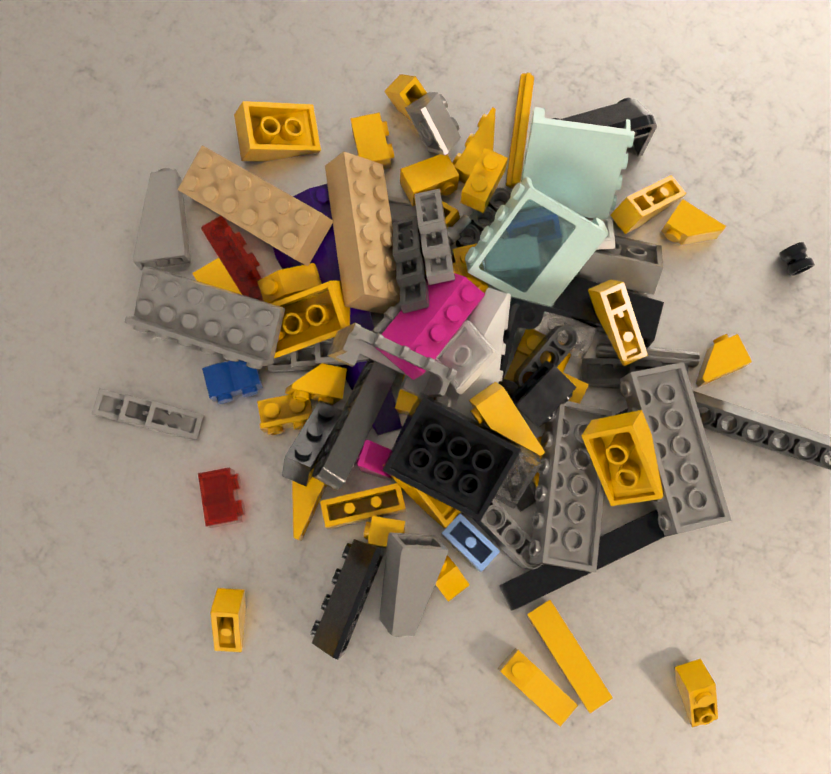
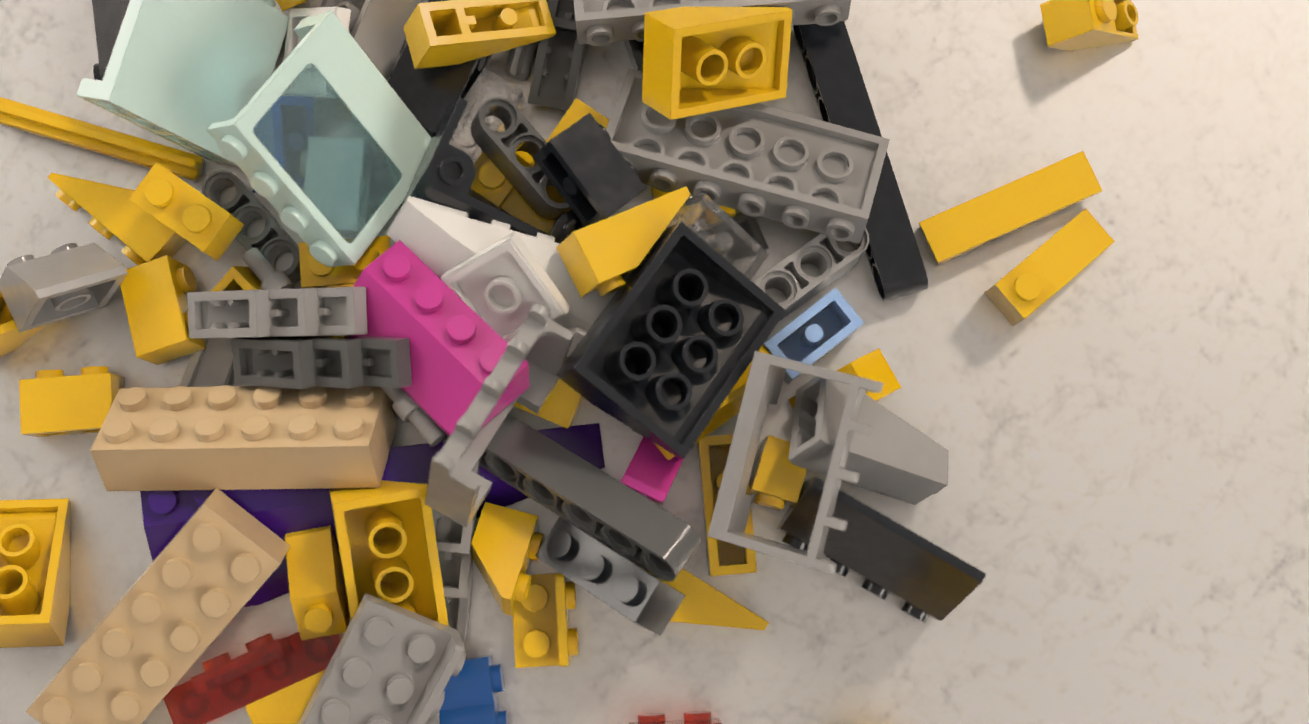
camera: 85 degrees left, 5 degrees up
none -> light grey hinge [708,351,883,574]

